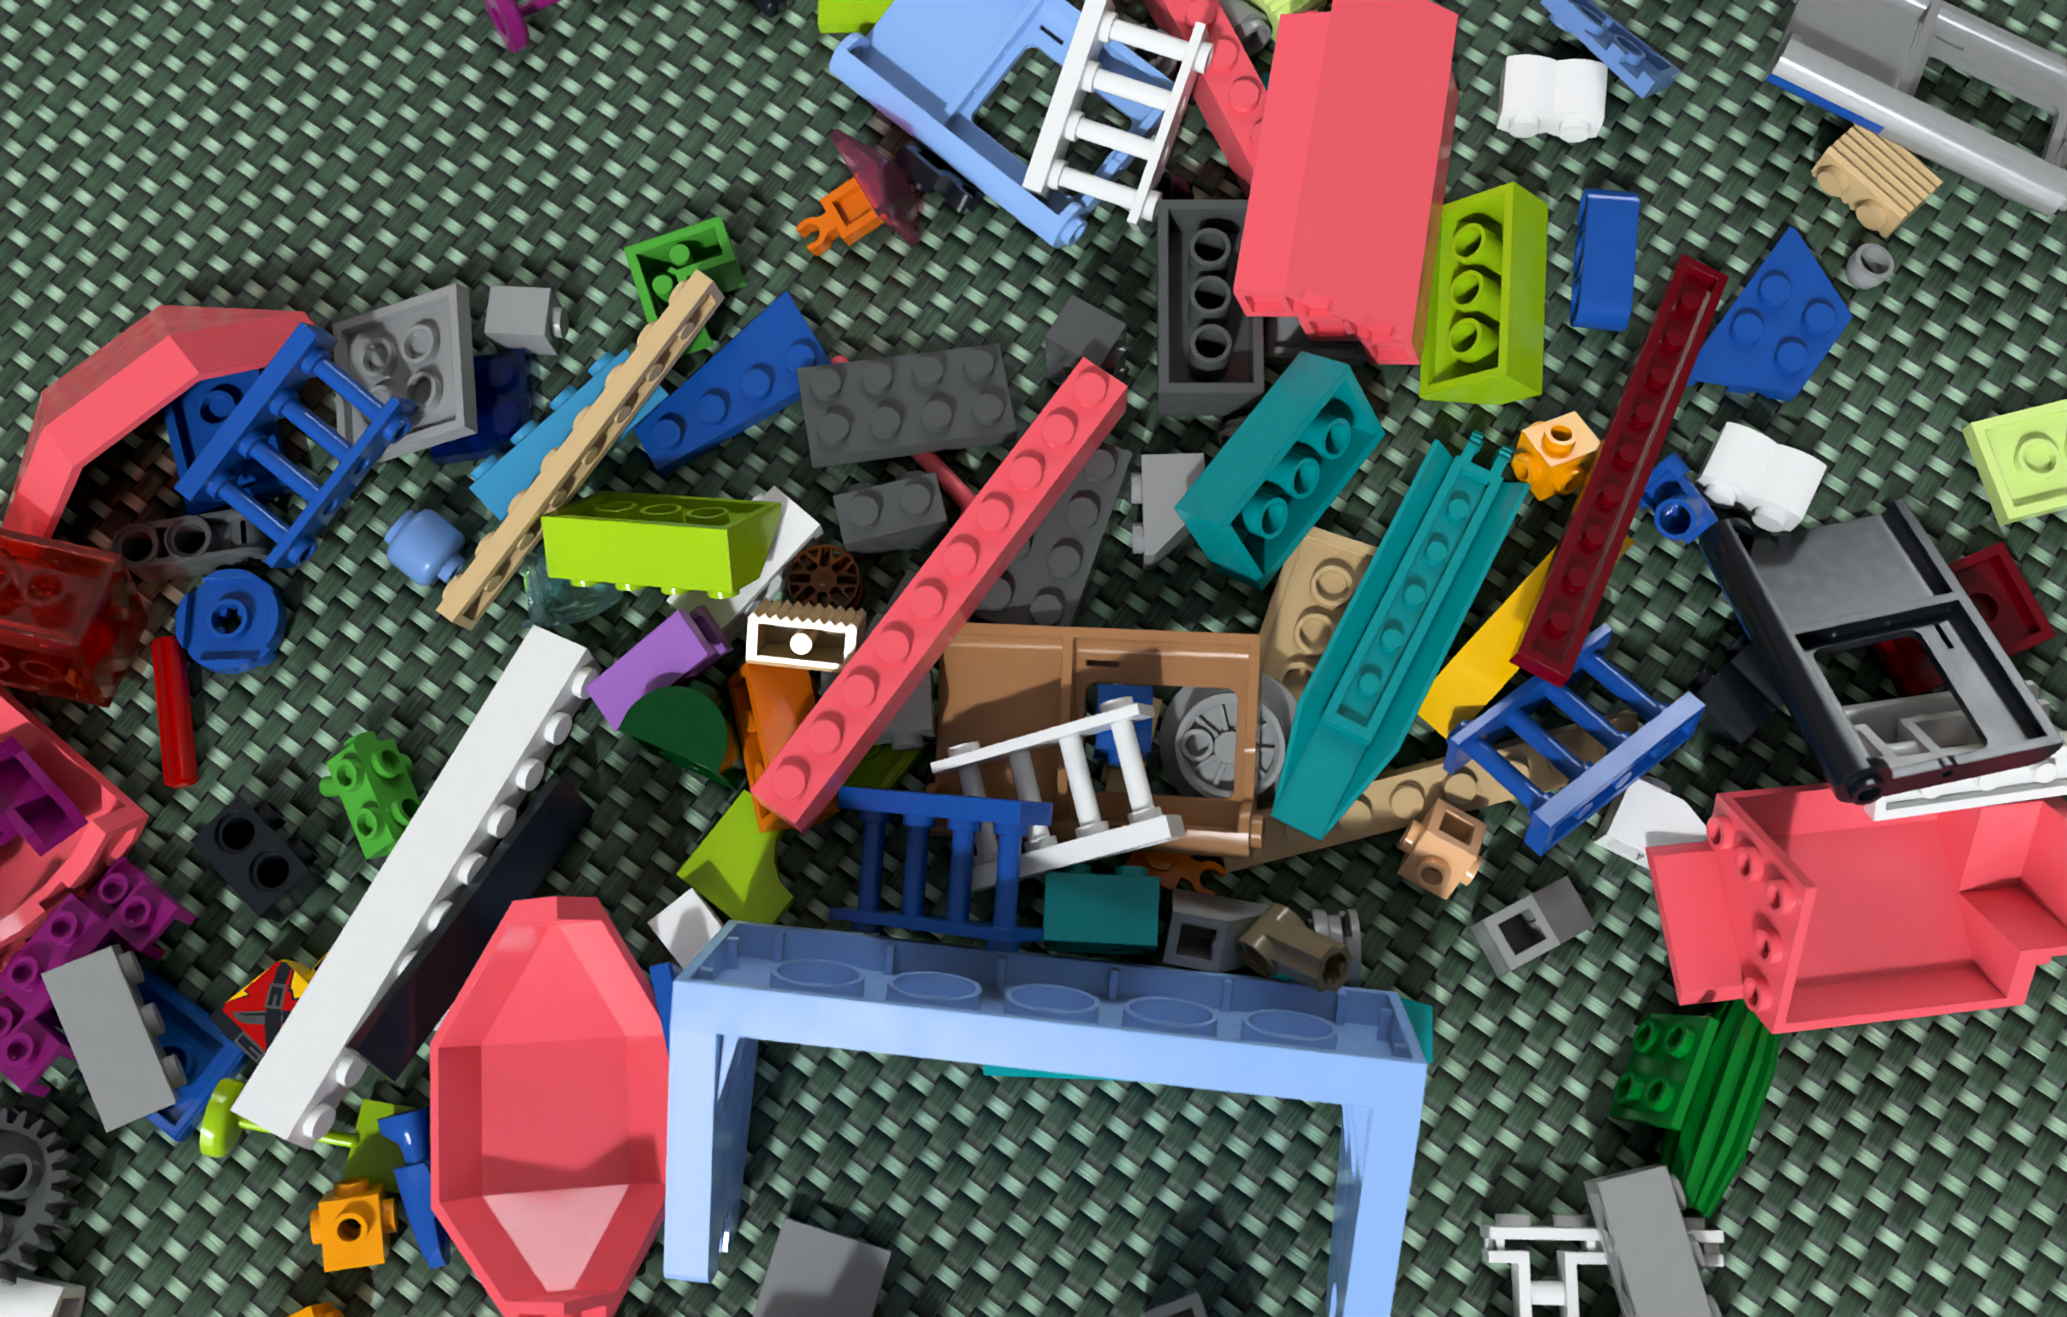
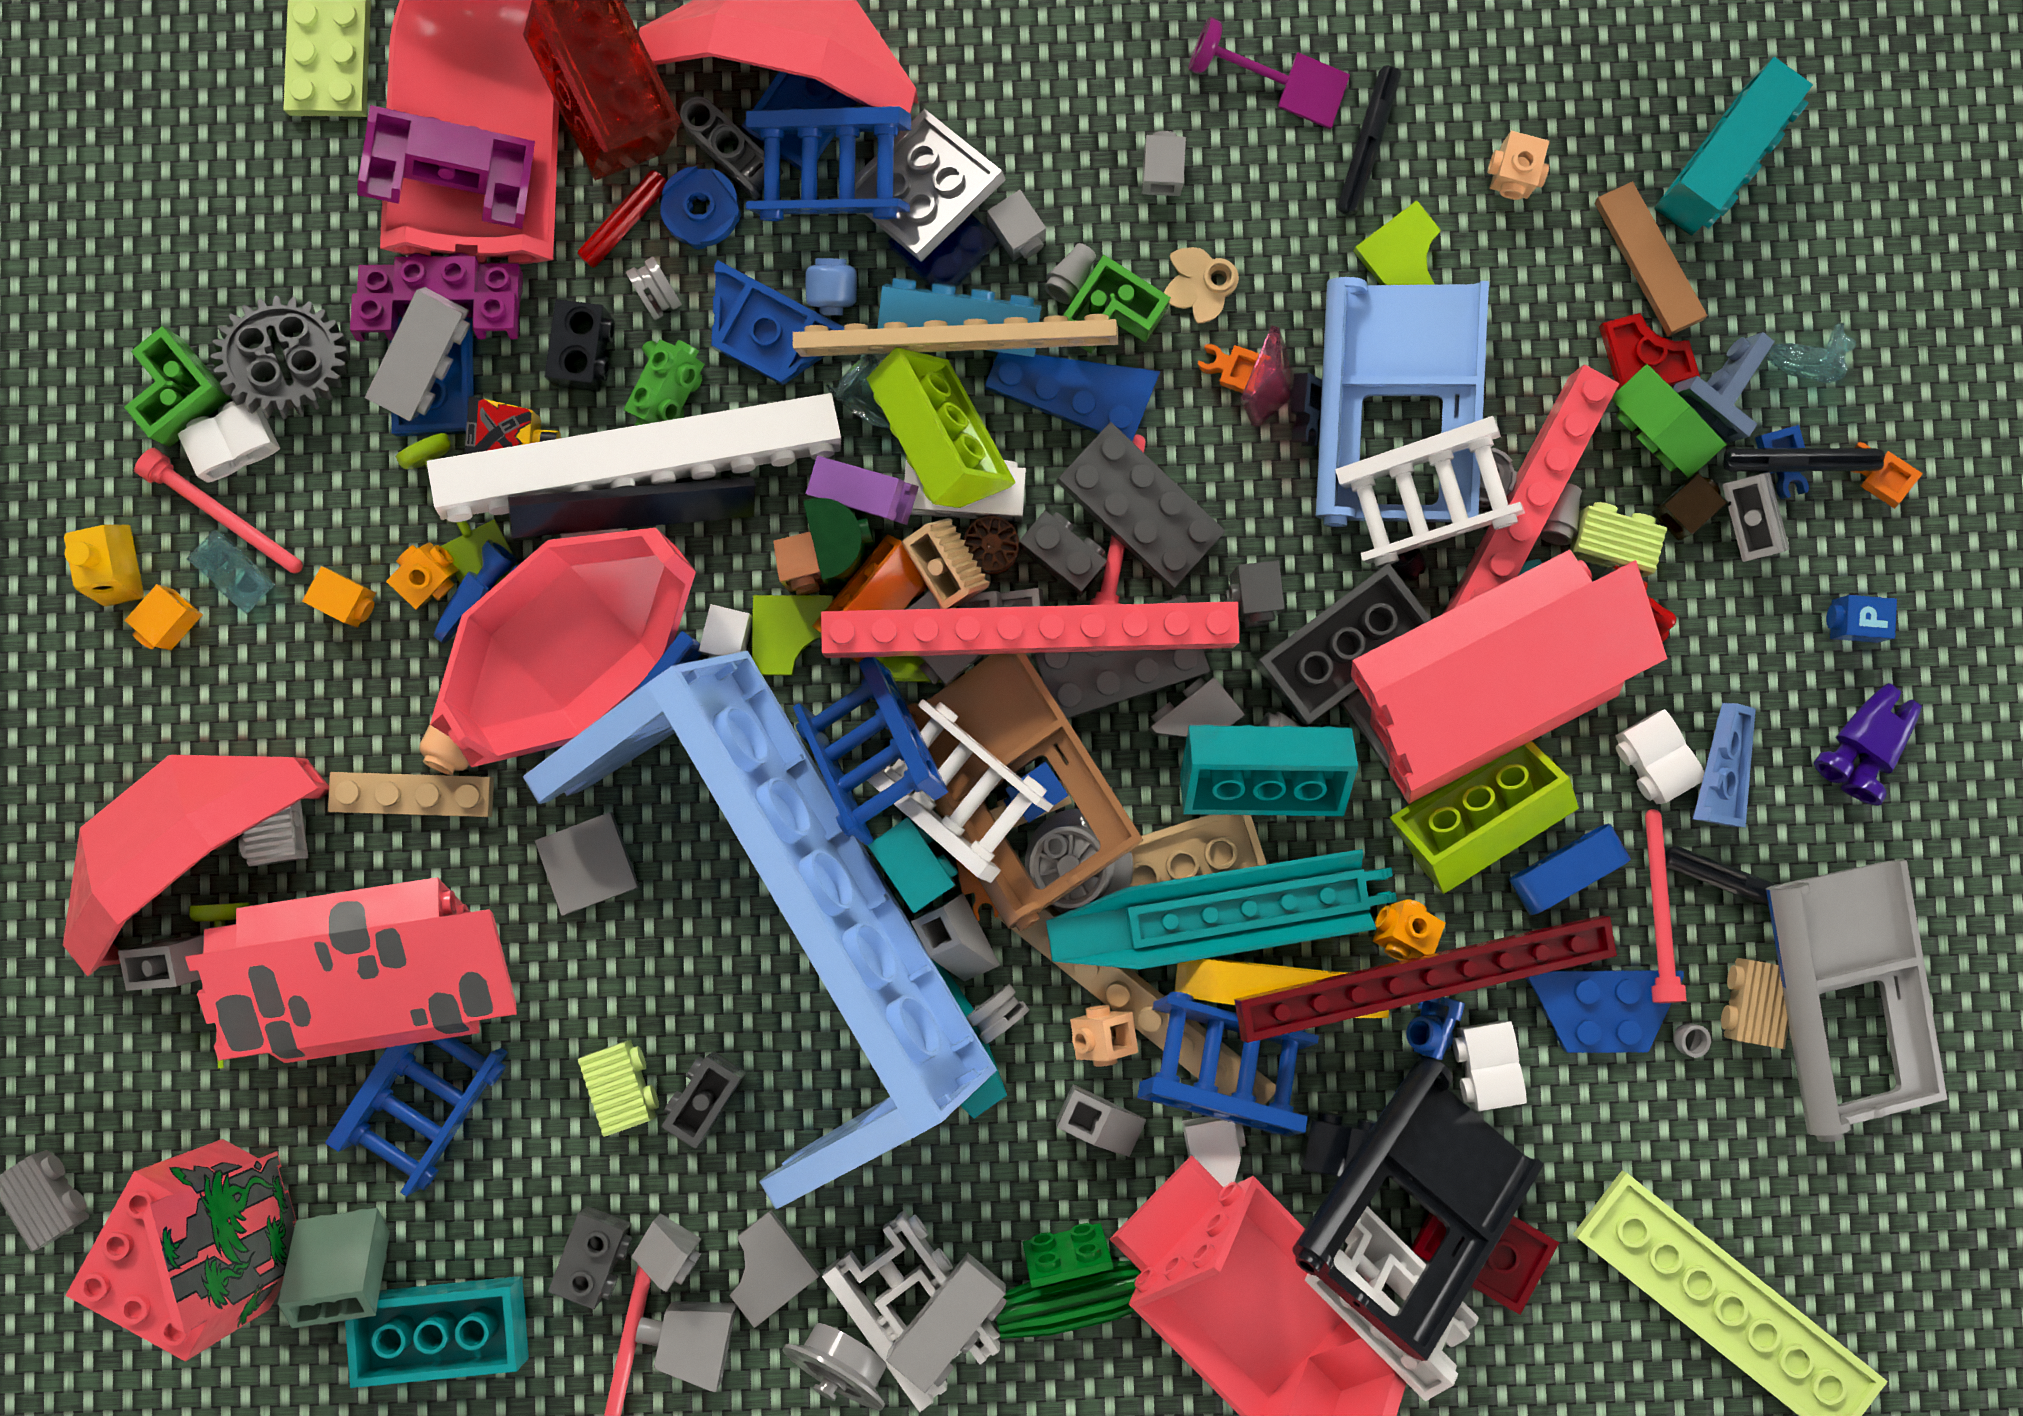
camera: 45 degrees right, 10 degrees up
dark tan piece [1235,903,1353,993] -> none
none -> light grey wheel [626,256,682,320]
none -> blue wing [711,260,844,386]
none -> nougat slope [773,532,825,596]
none -> light grey cone [1045,243,1096,304]
none -> light grey brick [1141,131,1186,196]
none -> tan plate [1164,247,1239,323]
none -> coral piece [1645,809,1687,1003]
none -> black axle [1665,845,1777,907]

